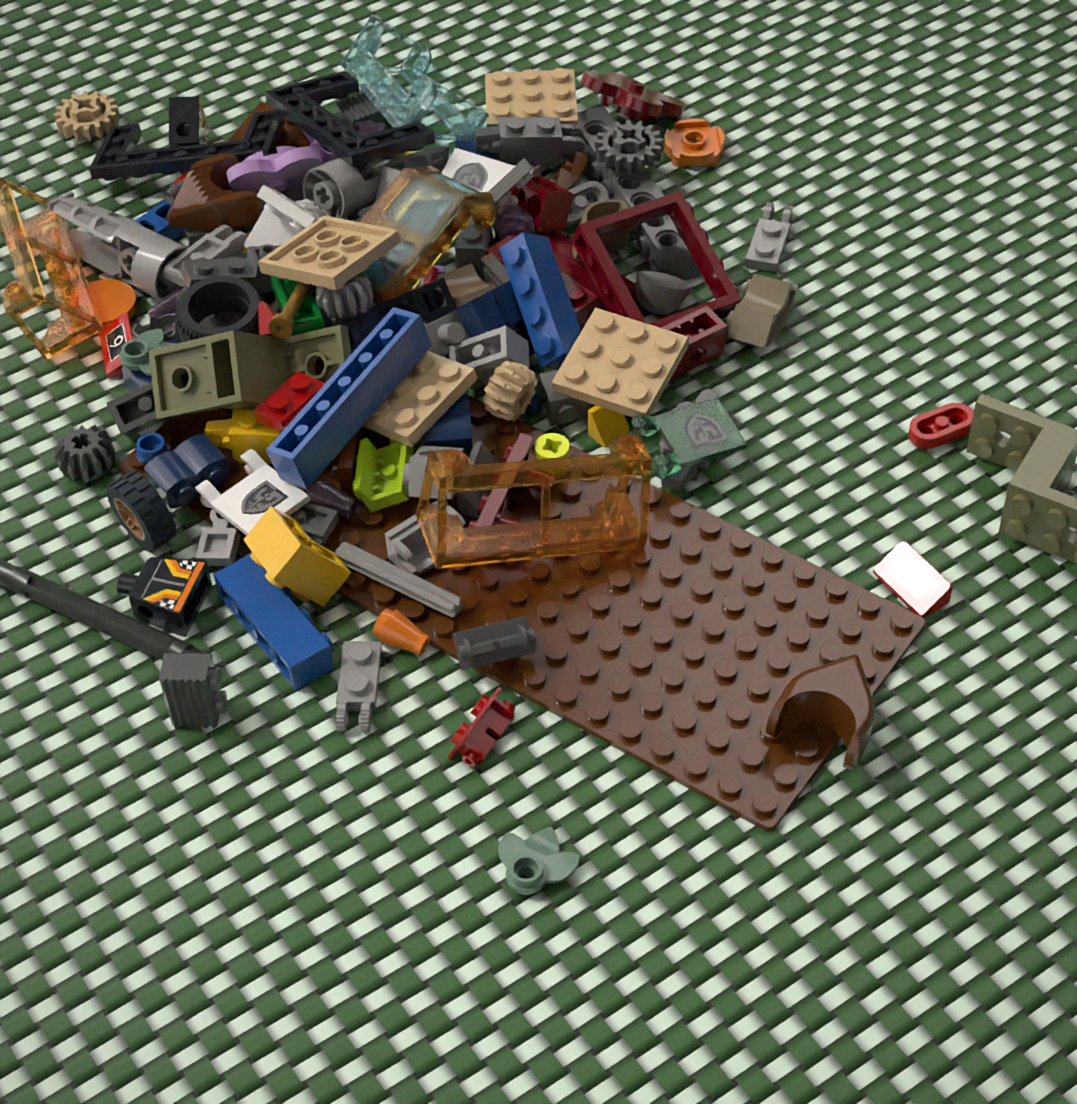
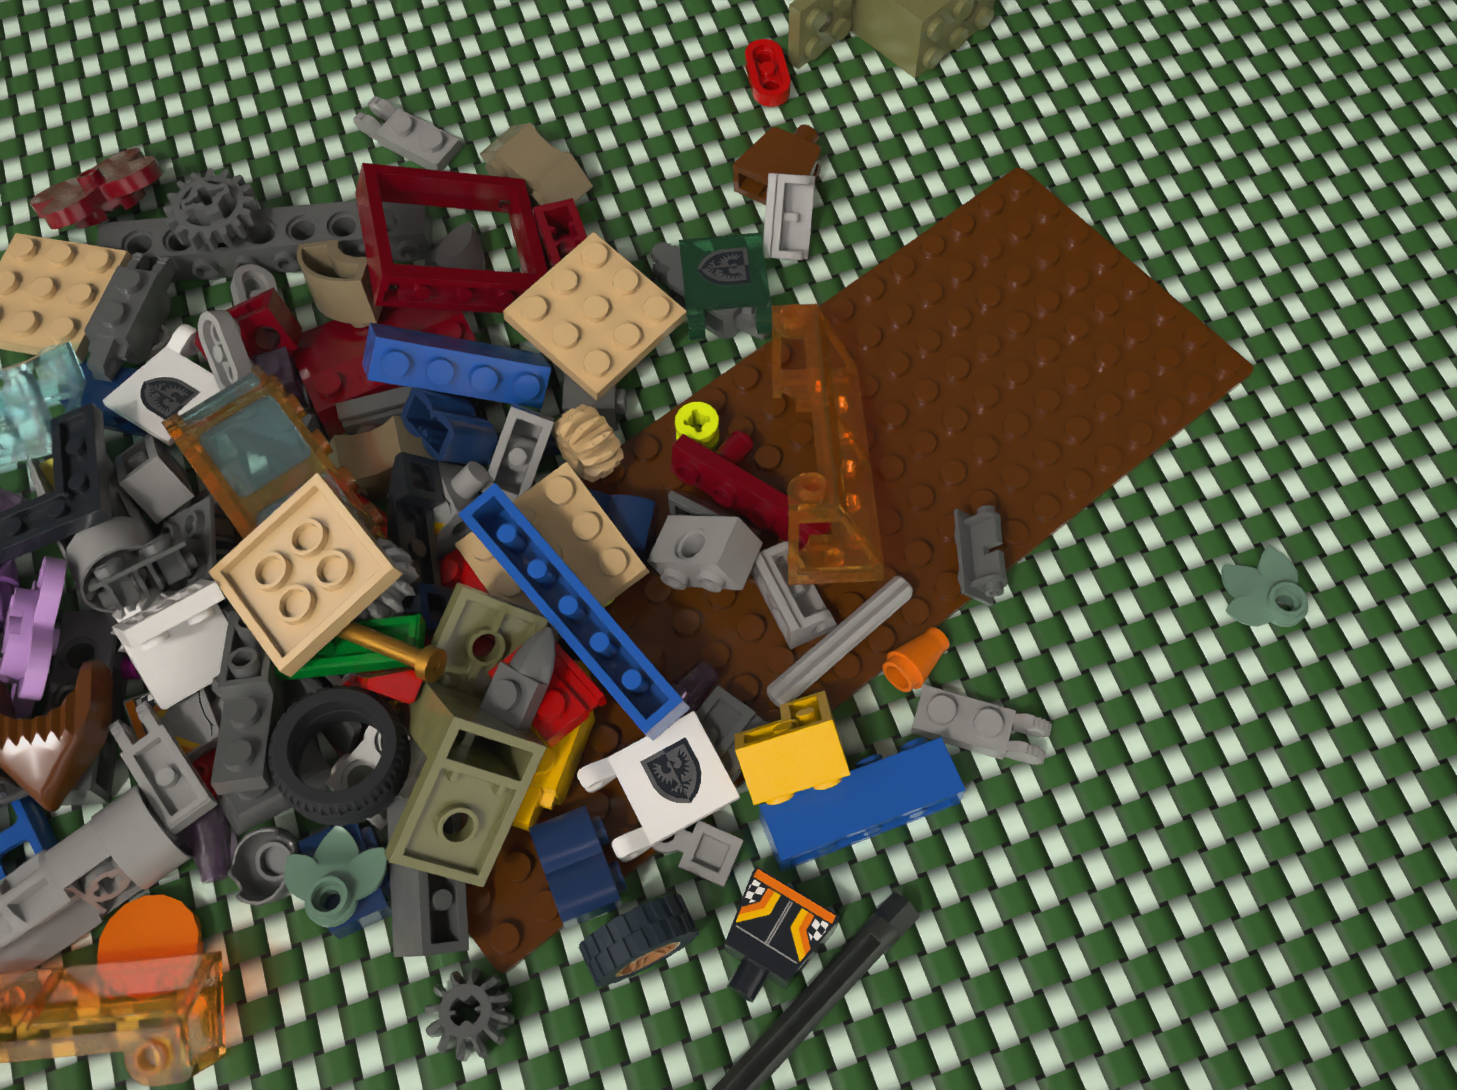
camera: 75 degrees left, 15 degrees up
slope [98,312,134,379] -> none
blue plate [136,433,170,463] -> none
dark grey brick [159,653,227,729] -> none
lime bracket [352,438,414,512] -> none
red hinge [447,687,515,767] -> none
reddish brown slope [547,151,588,190] -> none
yellow slope [588,405,629,447] -> none
orange plate [664,118,725,168] -> none
reddish brown animal [766,654,875,771] -> none
slope [873,541,952,618] -> none
none -> dark grey hinge [88,532,199,611]
none -> dark grey plate [479,627,555,731]
none -> reddish brown torso [733,124,822,205]
none -> light grey hinge [762,173,815,260]

